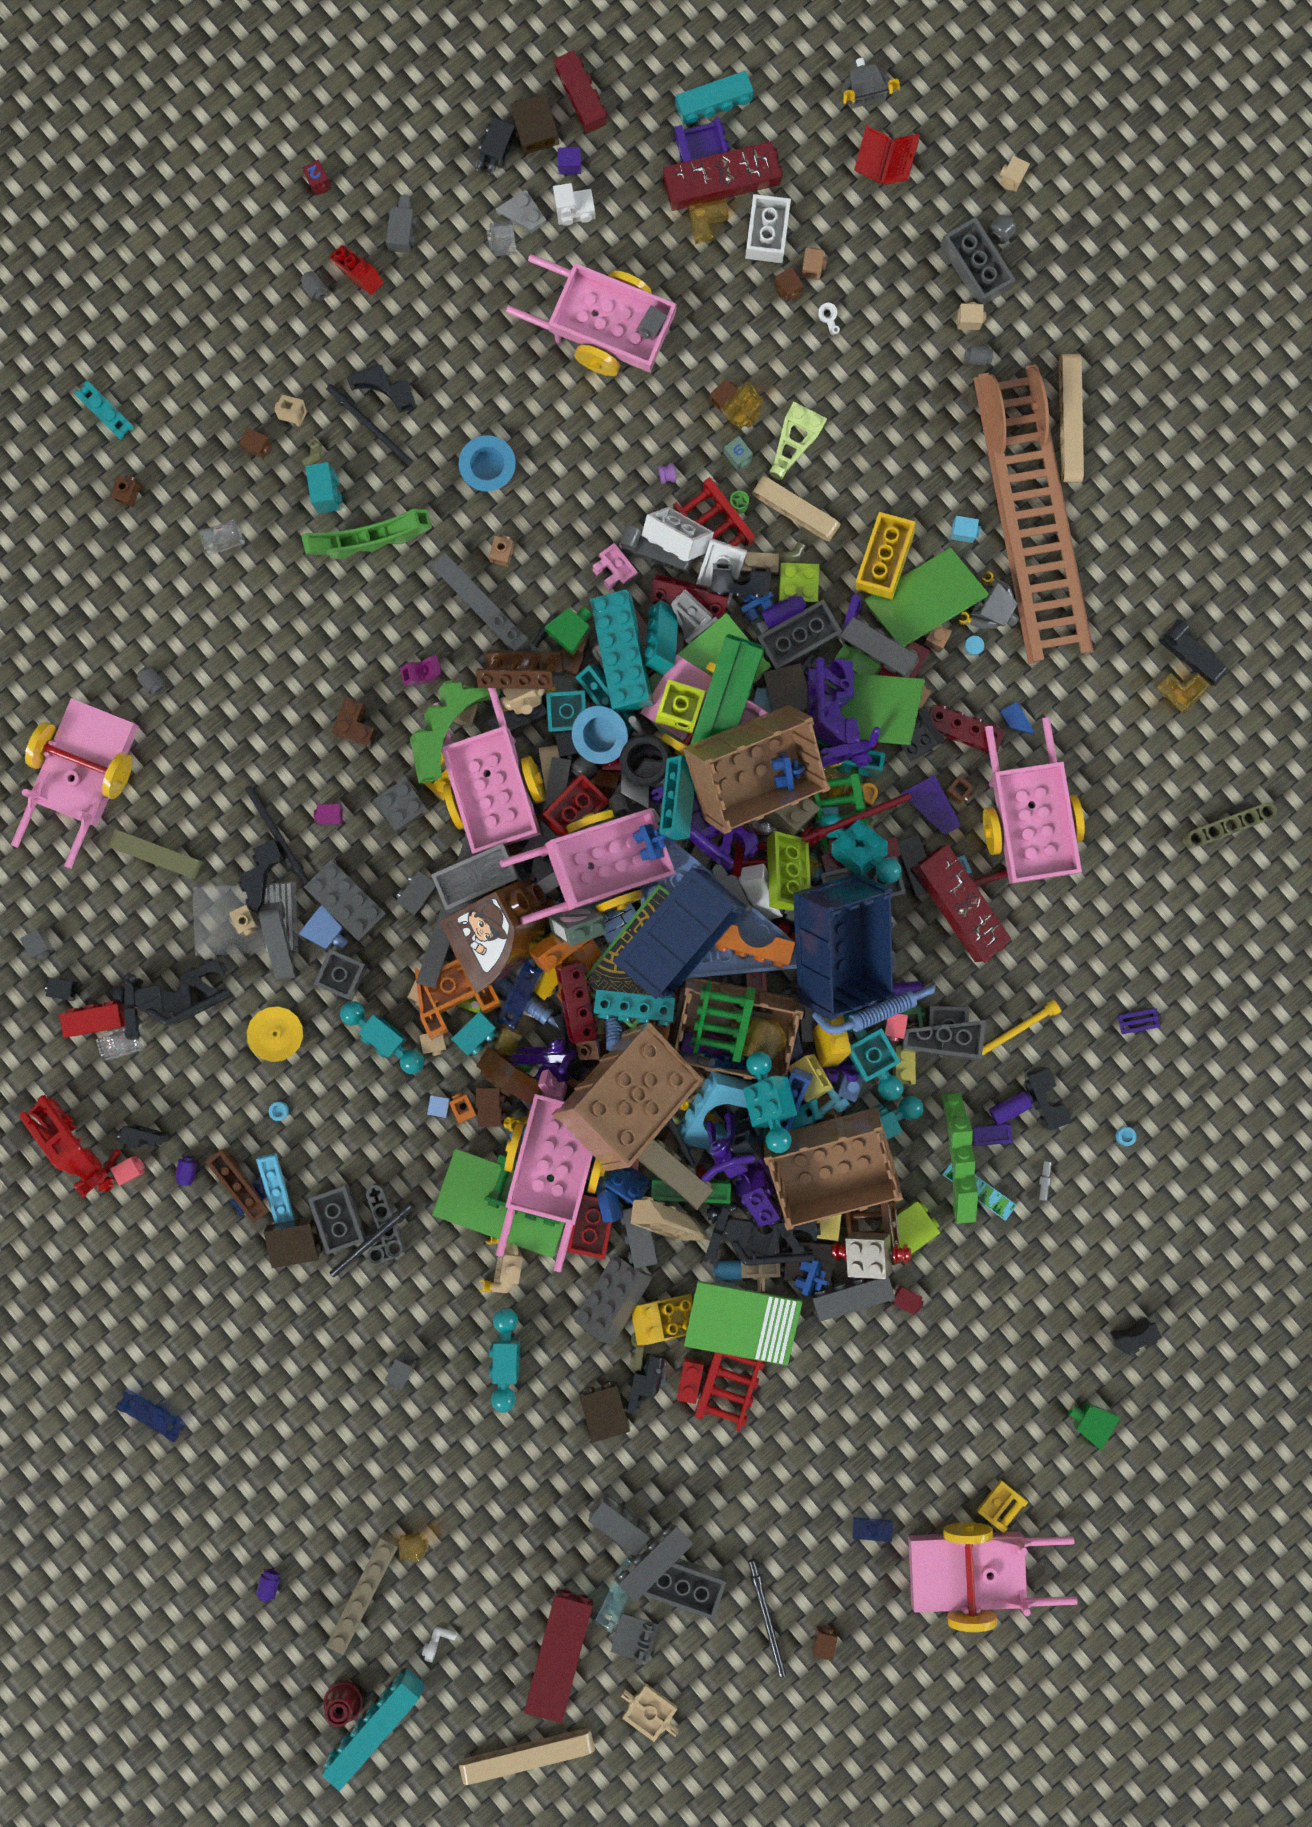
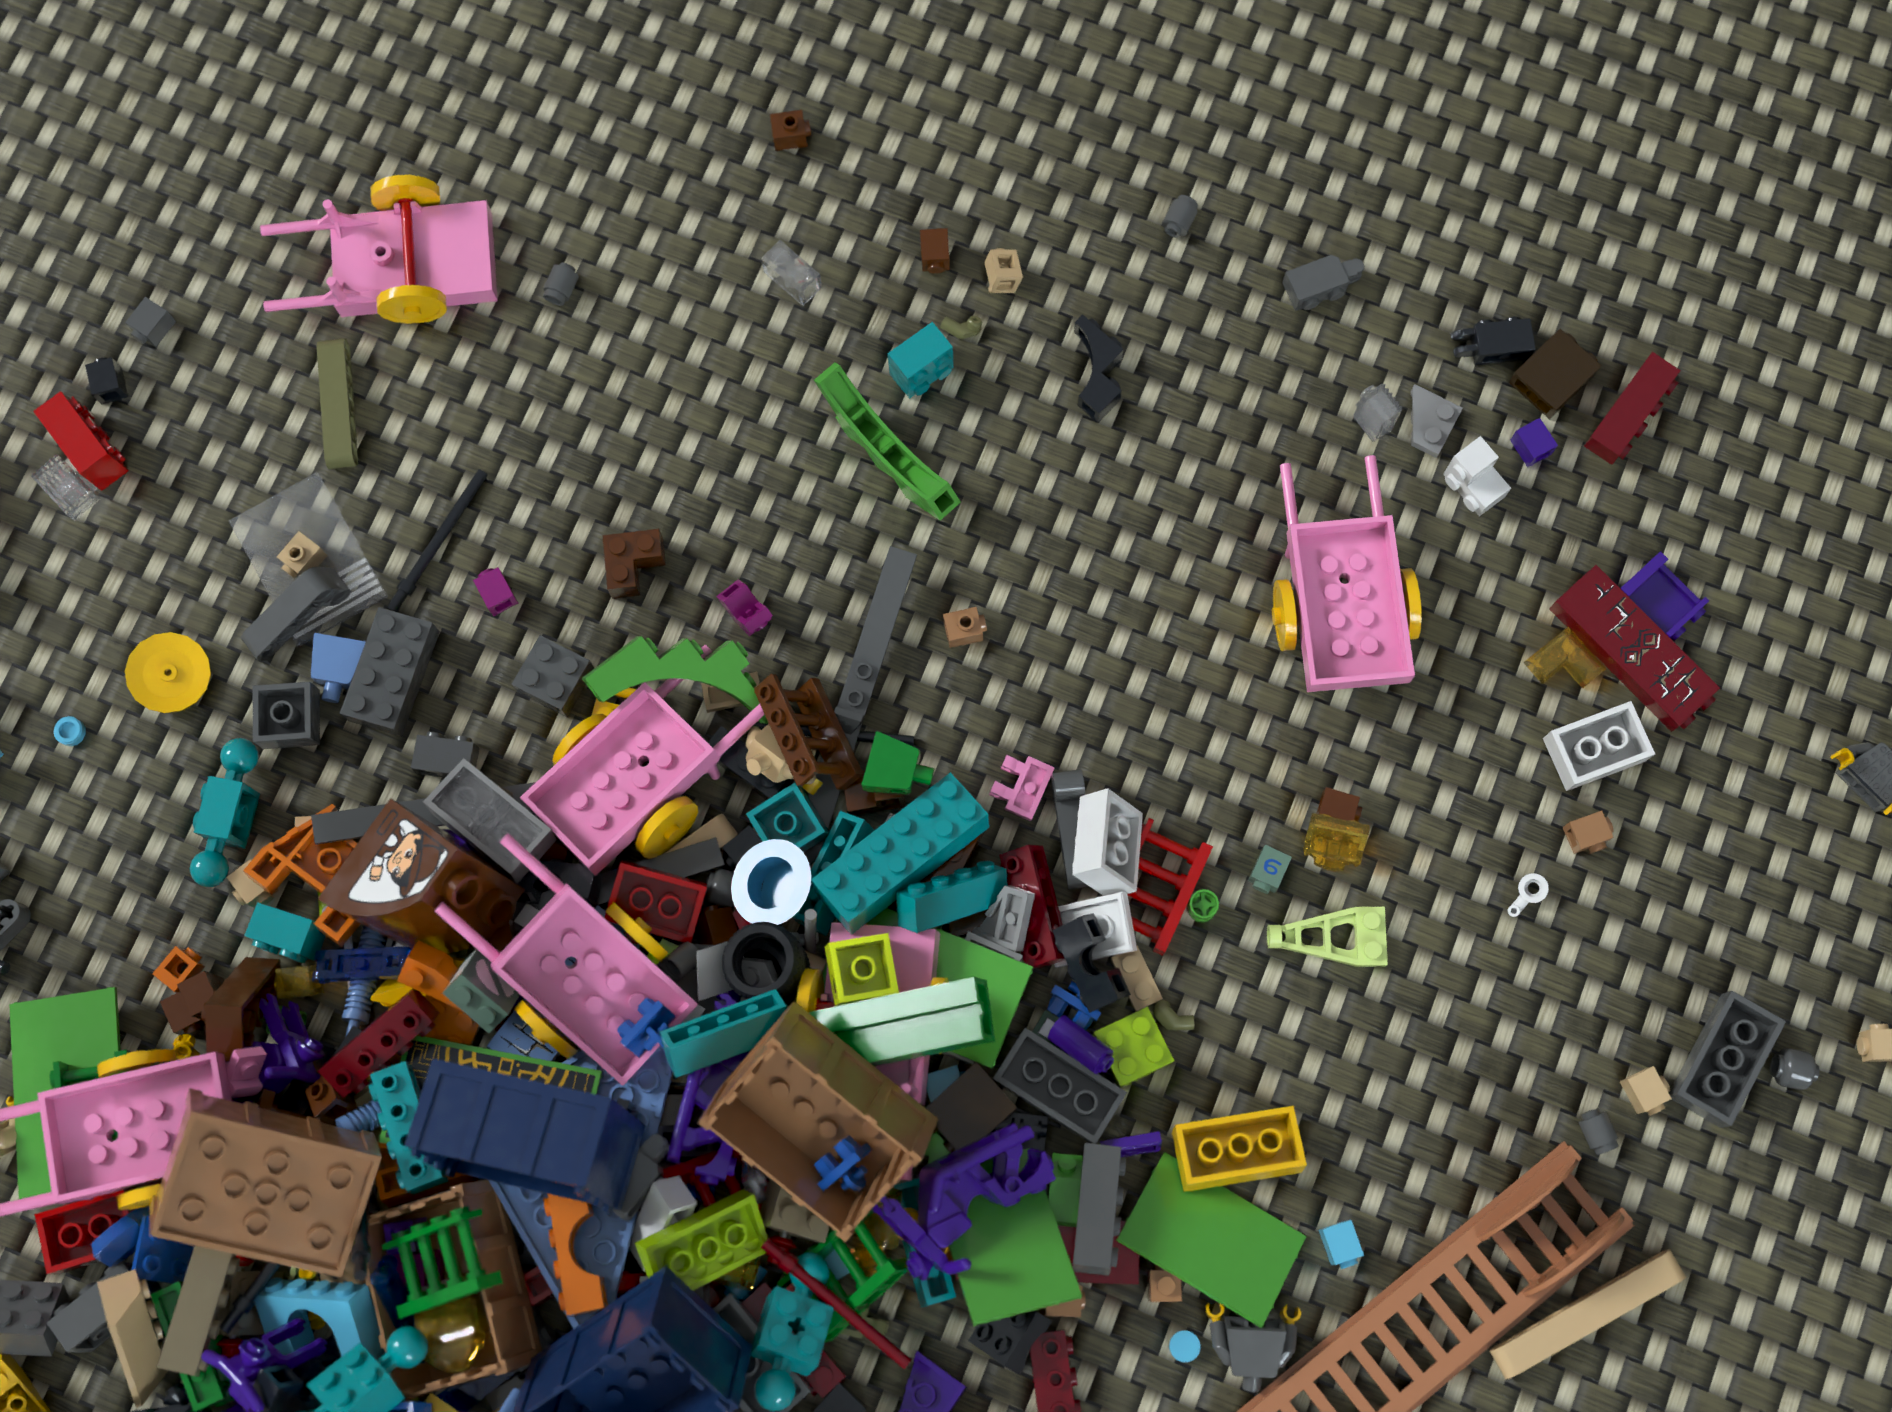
camera: 65 degrees right, 10 degrees down
teal plate [74,380,134,440] -> none
black piece [111,958,232,1041] -> none
black arch [238,839,285,913] -> none
dark red brick [302,159,332,195] -> none
black bar [326,384,413,466] -> none
red slope [329,245,384,295] -> none
light blue tile [427,1095,450,1118] -> none
dark azure hose [459,435,516,491] -> none
dark grey brick [636,305,667,340] -> none
medium lavender wheel [658,463,676,484] -> none
teal brick [675,70,753,125] -> none
tan beam [752,476,840,542] -> none
reddish brown brick [774,267,804,303] -> none
red piece [854,126,920,185] -> none
light orange tile [862,783,878,806] -> none

